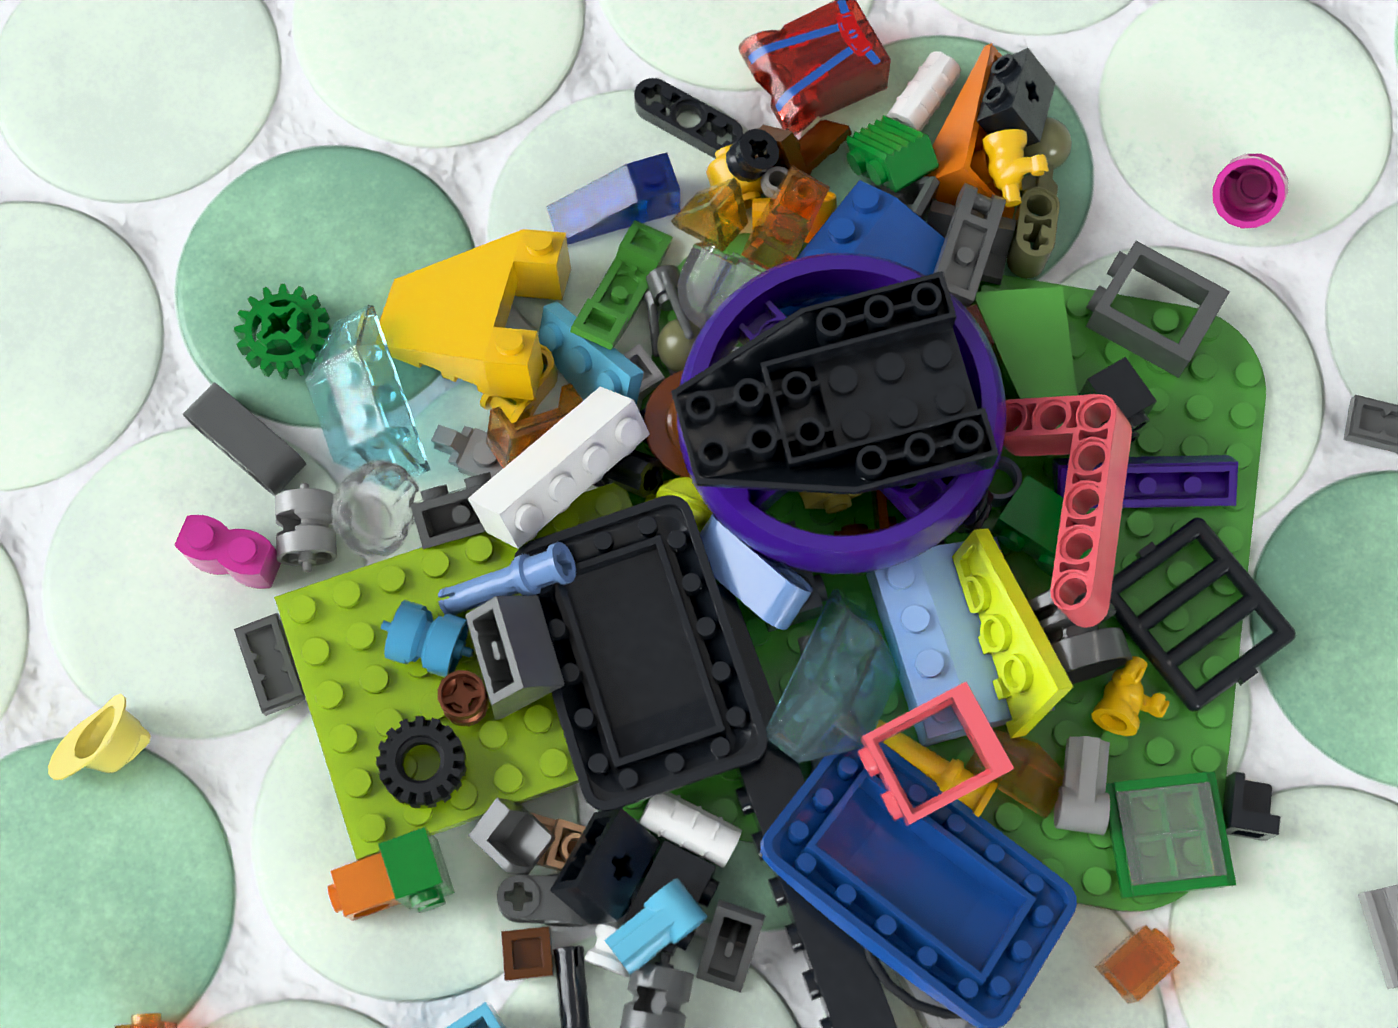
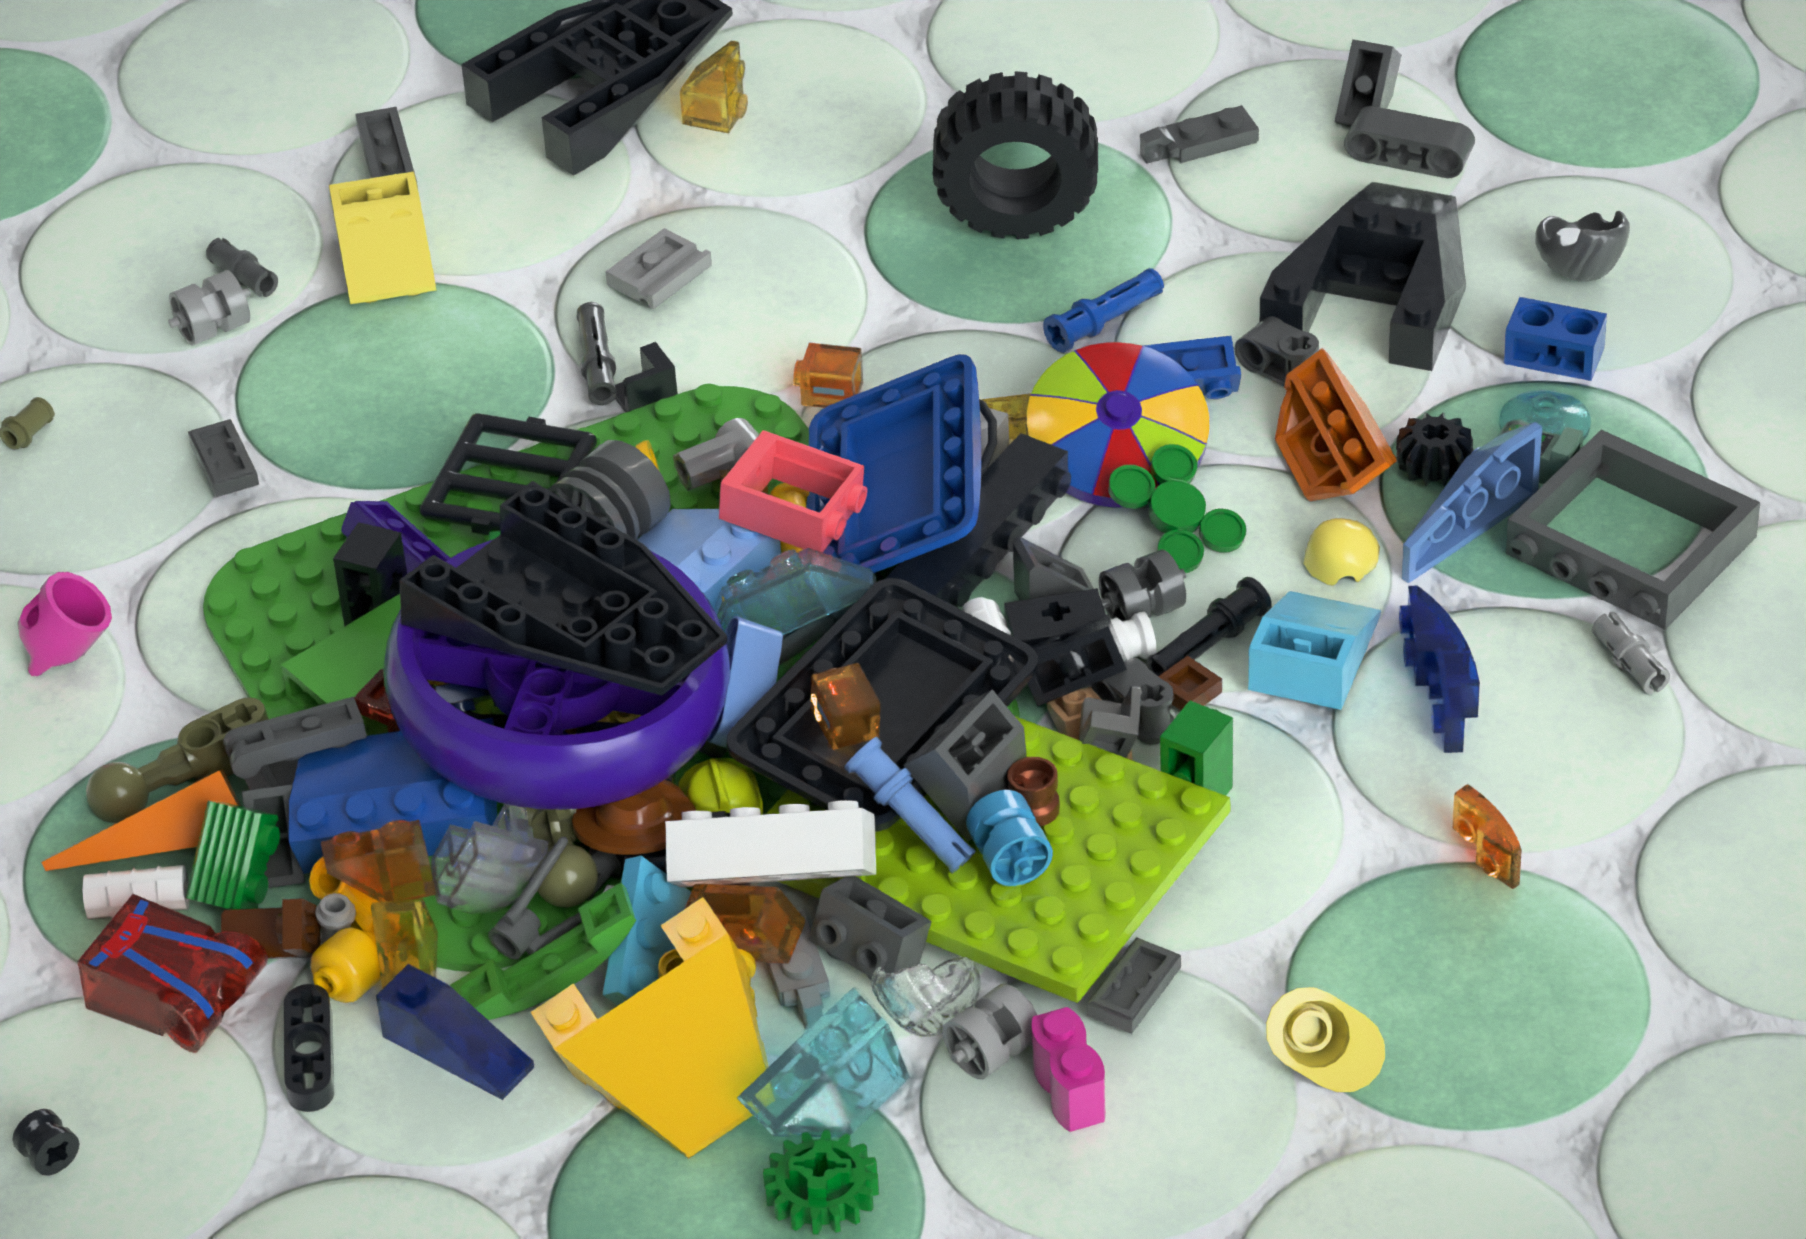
camera: 125 degrees left, 30 degrees down
dark grey beam [183,382,306,496] -> none
orange brick [327,853,401,921] -> none
black tyre [376,716,467,809] -> none
medium azure piece [604,878,708,975] -> none
black wheel [726,129,779,182] -> none
neon yellow wing [952,528,1073,739] -> none
black brick [976,48,1055,147] -> none
yellow piece [983,129,1049,207] -> none
coral beam [1003,394,1132,628] -> none
dark grey window [1086,241,1230,378] -> none
clear piece [1105,771,1236,899] -> none
none -> dark grey pin [576,302,616,405]
none -> clear orange brick [811,663,881,750]

